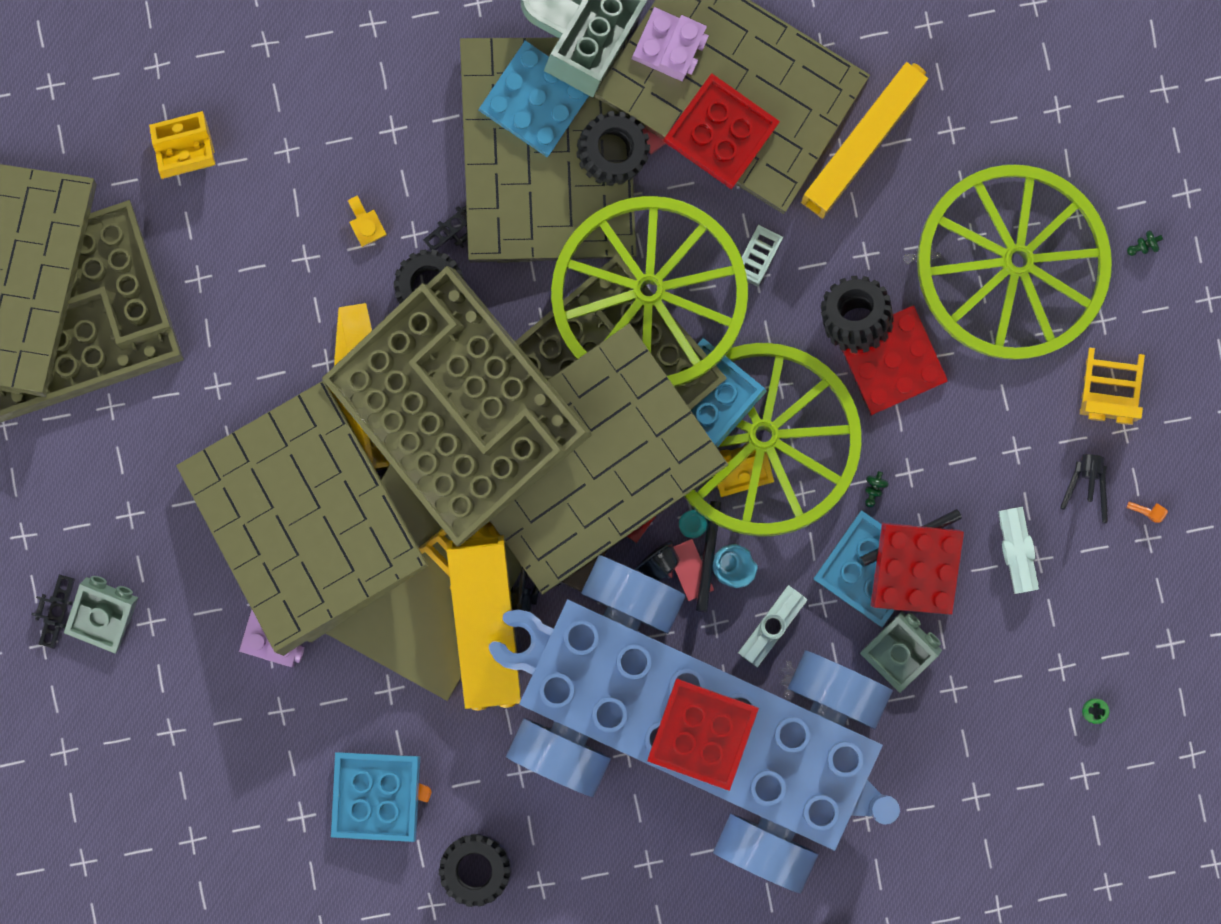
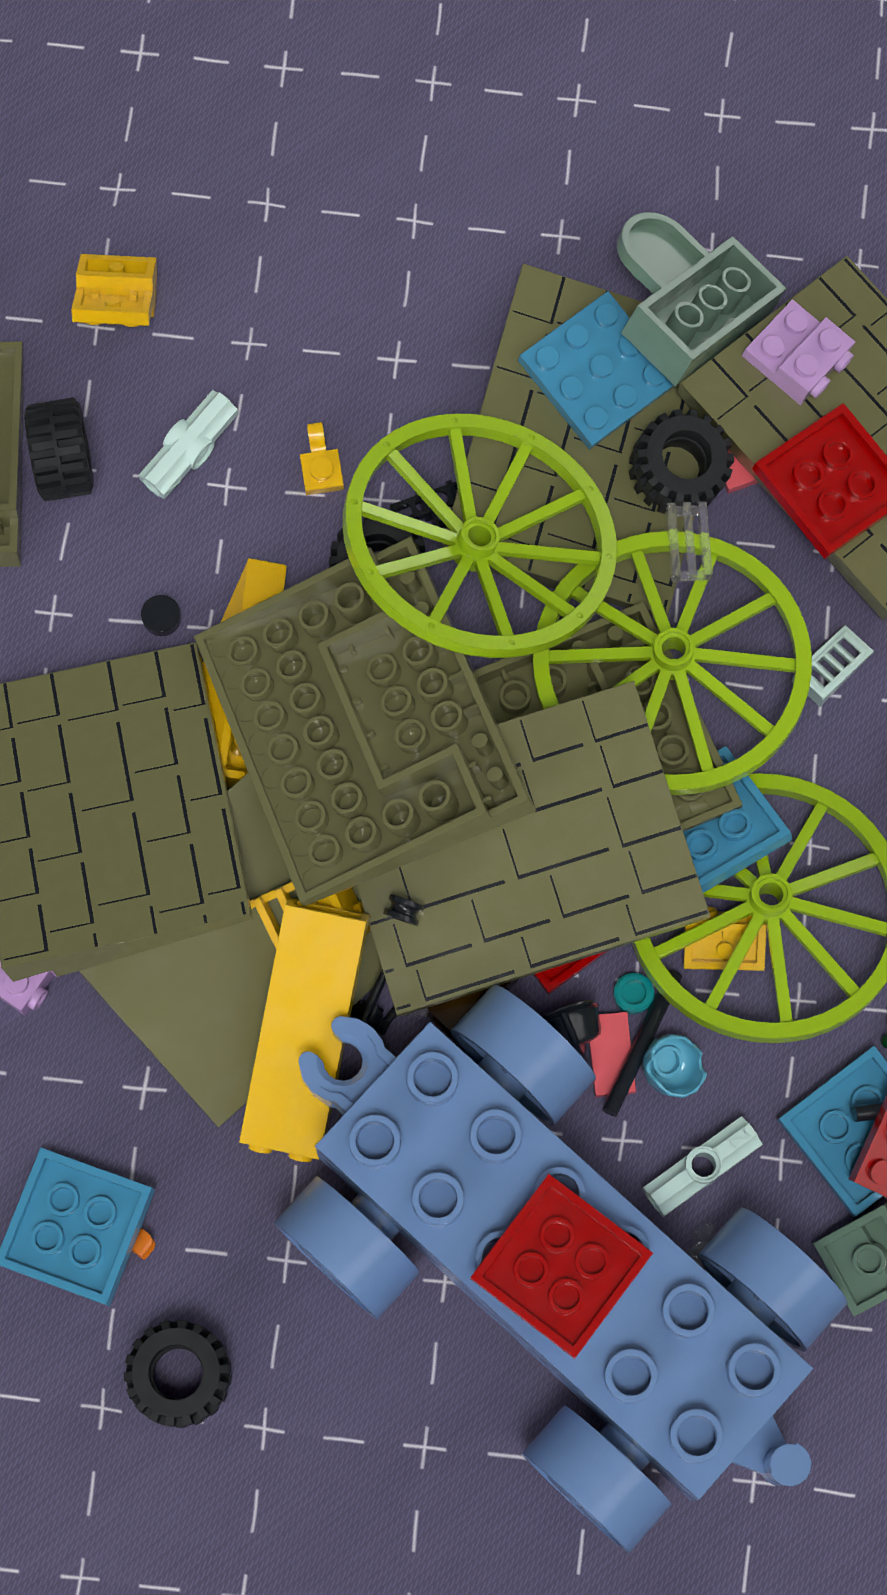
camera: 15 degrees right, 10 degrees down
none -> black tyre [24,397,94,501]
none -> light aqua piece [138,390,239,499]
none -> black tile [141,595,181,636]
none -> lime wheel [343,413,617,658]
none -> black bush [383,894,424,926]
none -> clear tile [666,502,713,582]

